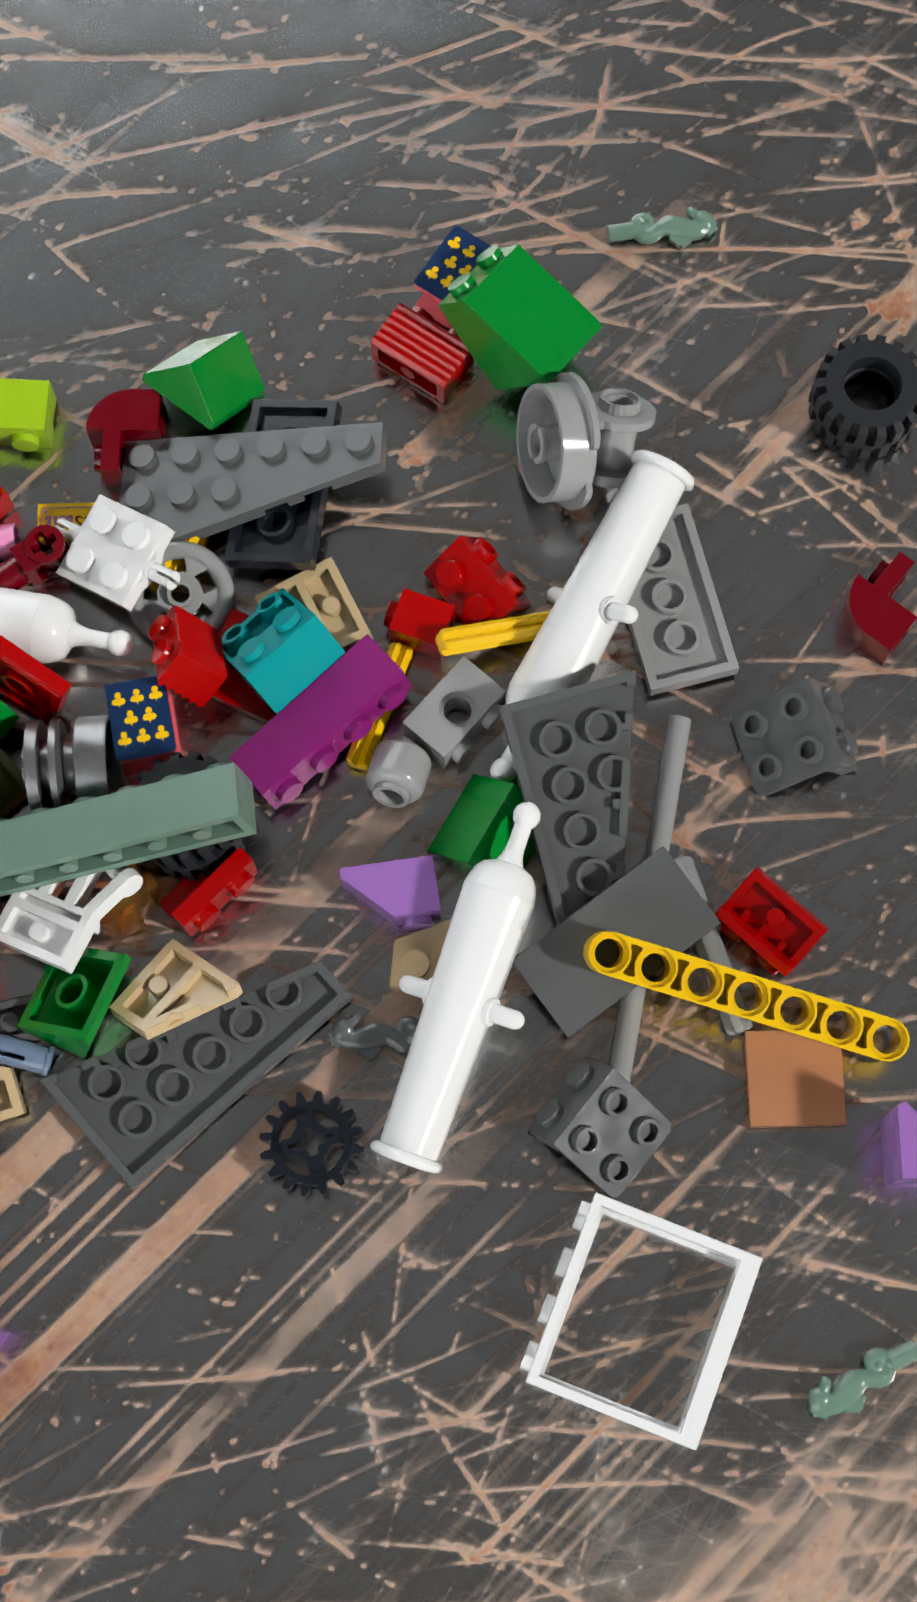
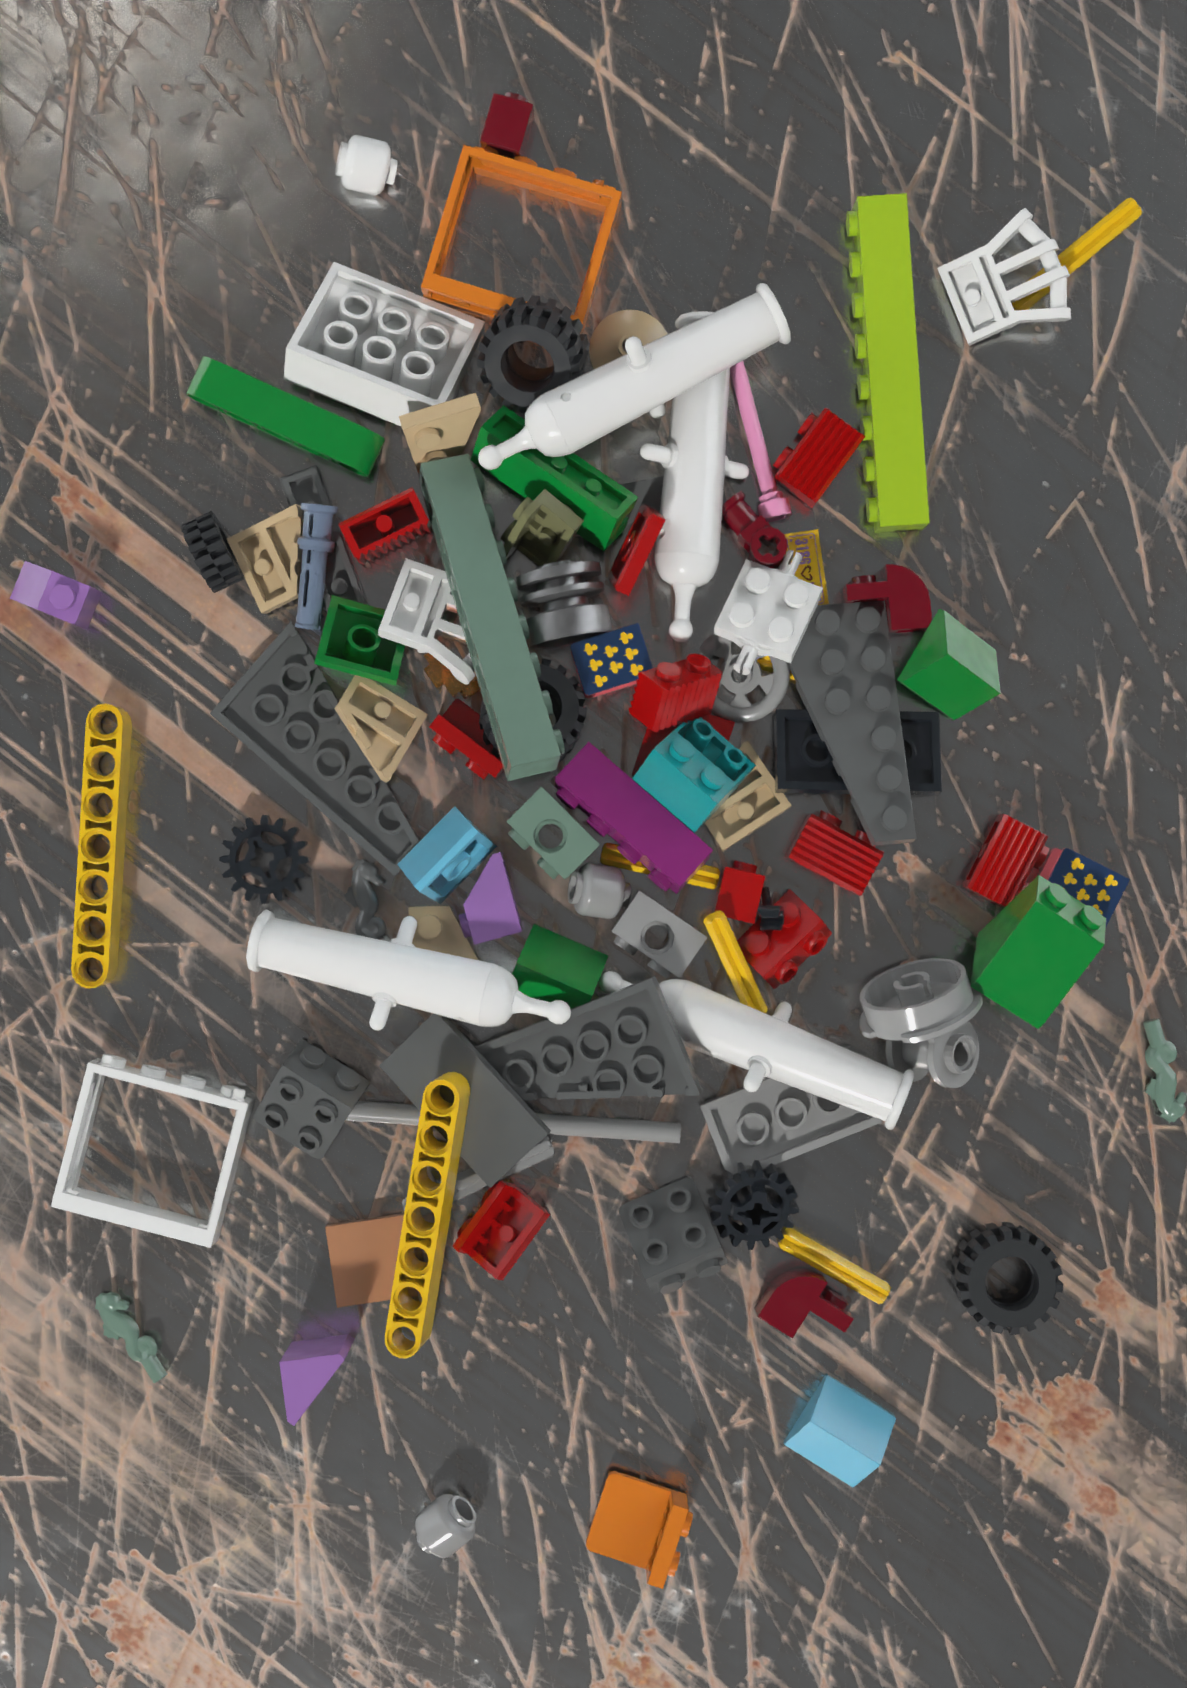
camera: 85 degrees right, 15 degrees up
none -> yellow beam [71,703,132,989]
none -> medium azure slope [397,806,497,904]
none -> sand green brick [506,786,600,880]
none -> black gear [708,1160,799,1250]
none -> black hand [758,887,784,930]
none -> yellow axle [778,1228,891,1304]
none -> red brick [785,810,884,896]

